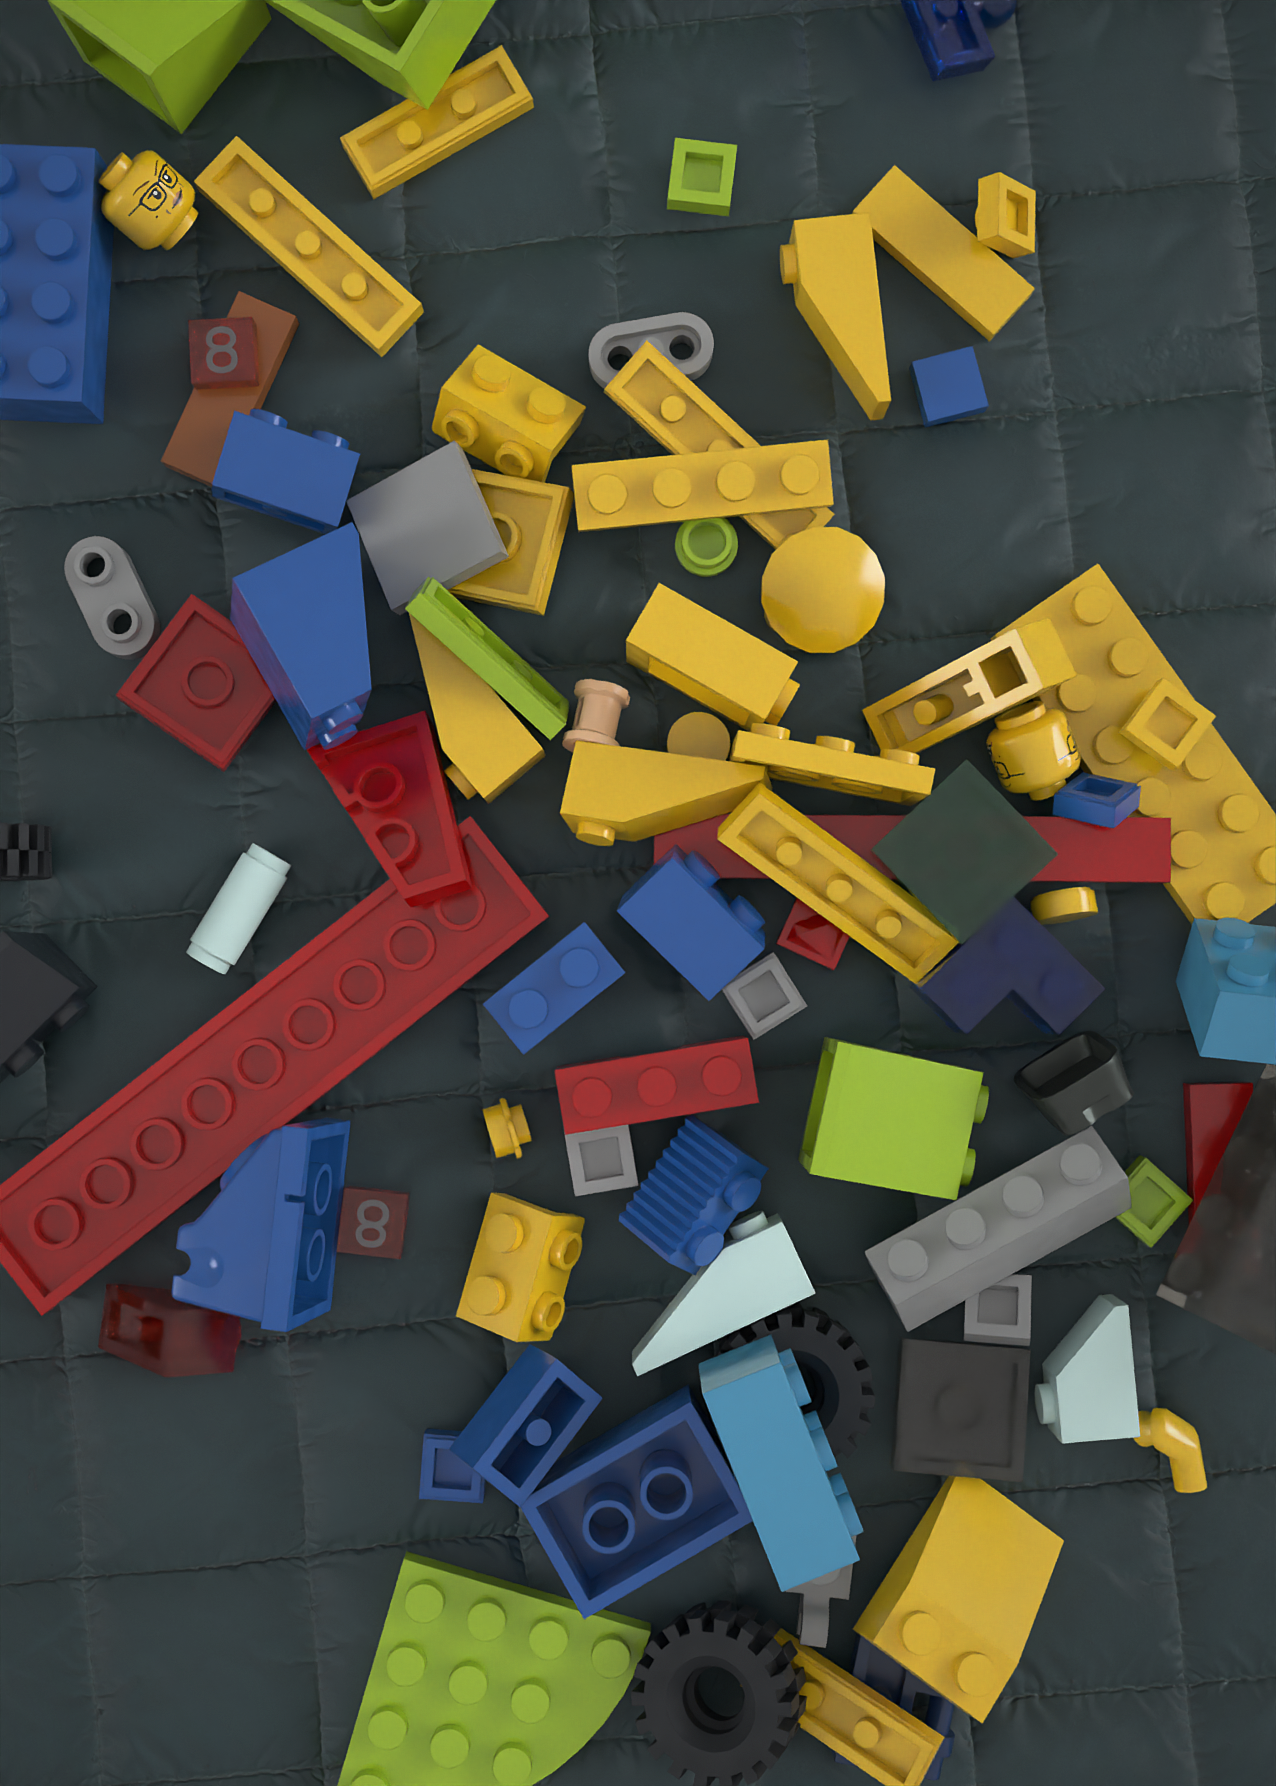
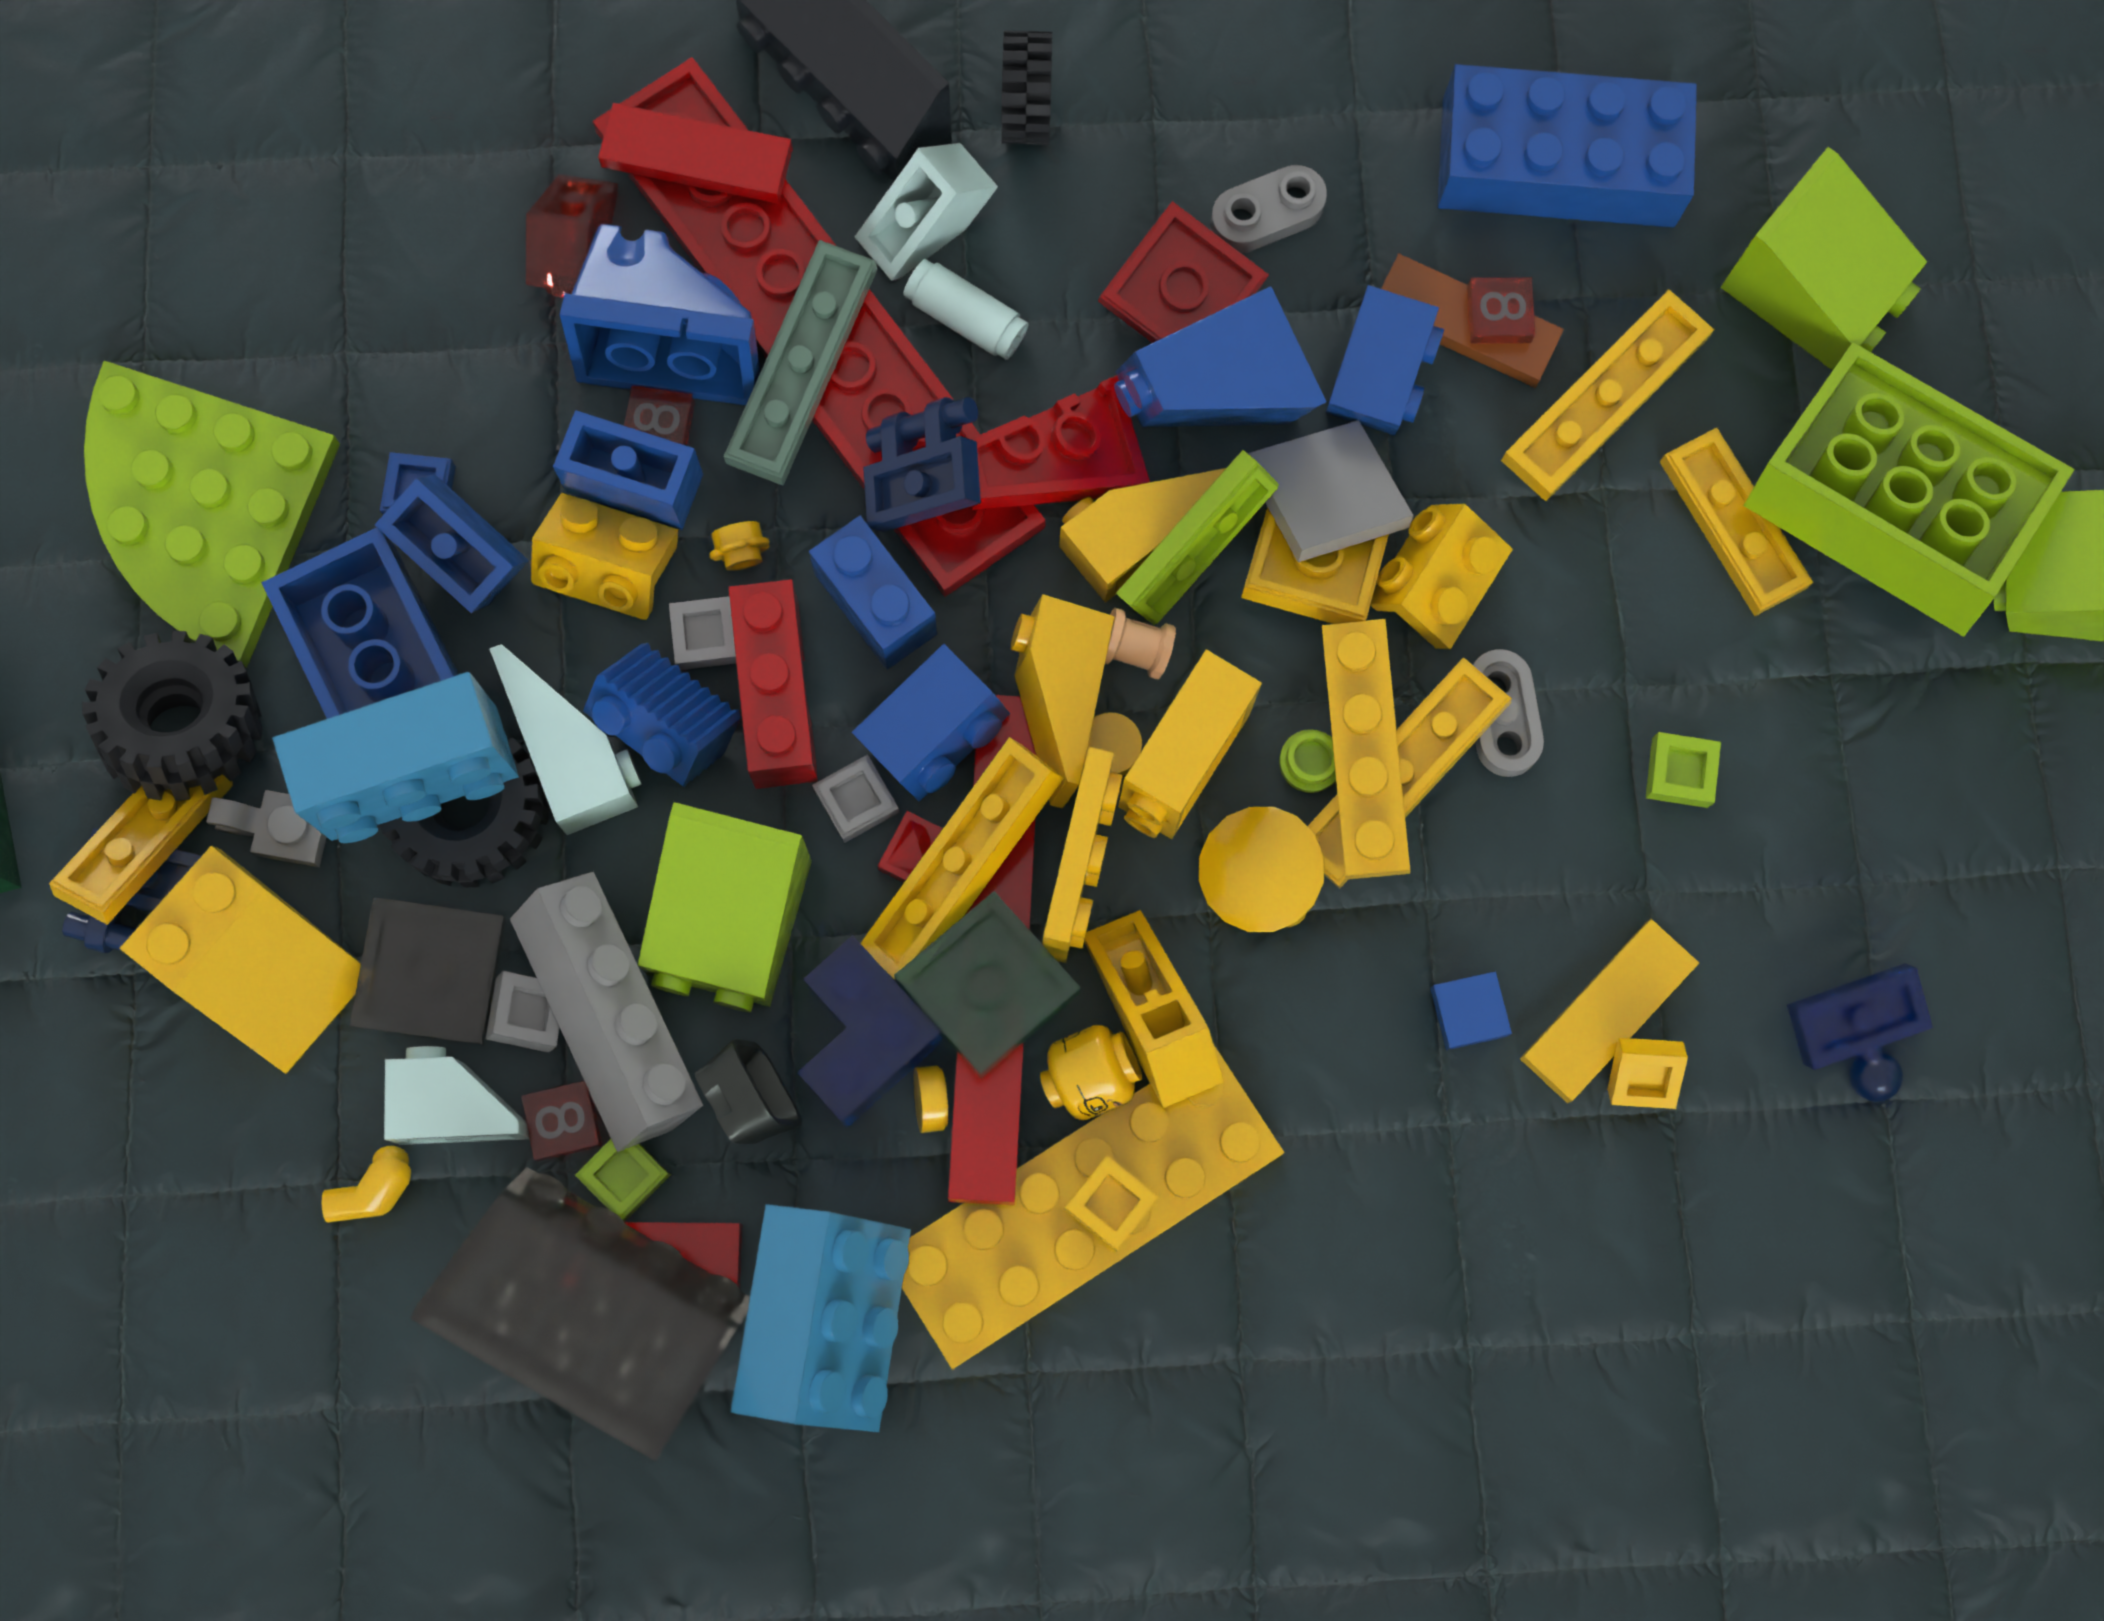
camera: 90 degrees right, 10 degrees down
yellow head [98,150,198,250] -> none
yellow slope [780,212,891,421] -> none
blue tile [1053,772,1141,829] -> none
none -> clear red tile [522,1081,602,1161]
none -> blue brick [553,410,704,530]
none -> red tile [598,103,793,204]
none -> sand green tile [723,240,877,485]
none -> light aqua slope [855,143,998,281]
none -> dark blue plate [863,397,981,532]

